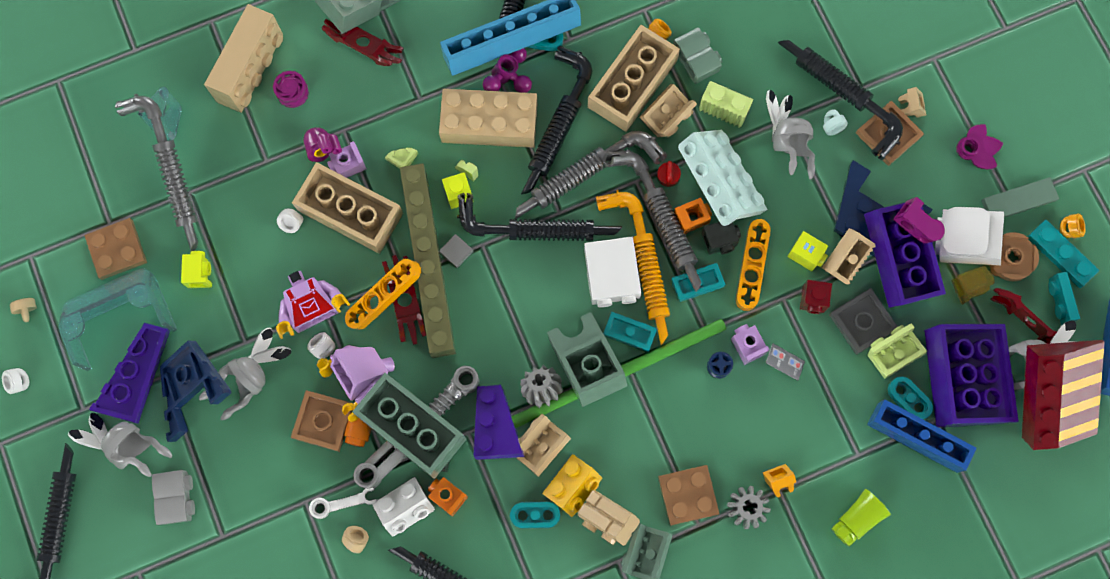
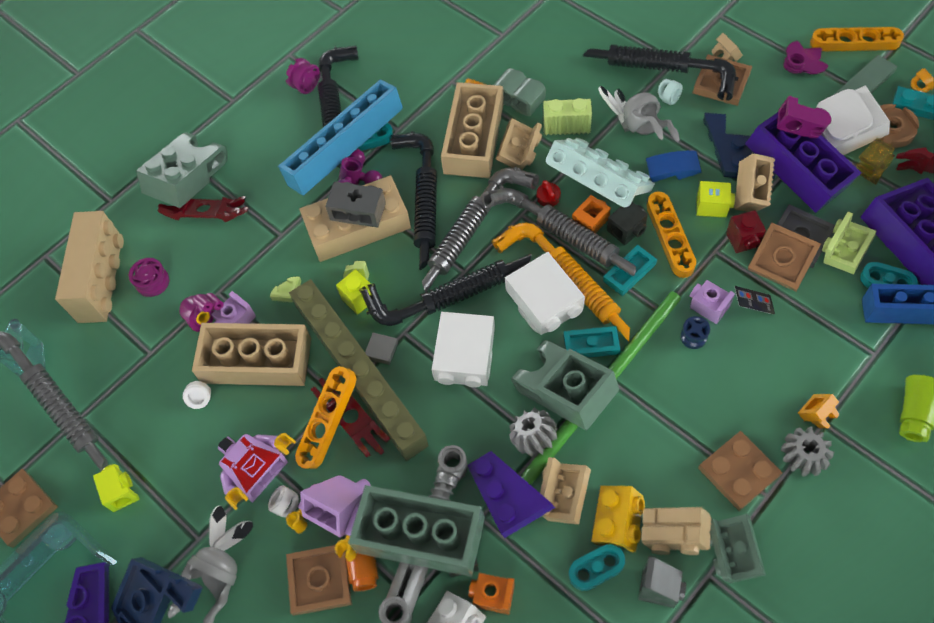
camera: 20 degrees left, 15 degrees down
none -> dark grey brick [325,182,386,228]
none -> white brick [432,312,495,387]
none -> slope [638,556,686,608]
none -> blue slope [646,150,702,182]
none -> medium nougat plate [748,222,821,292]
none -> light orange beam [810,27,904,51]

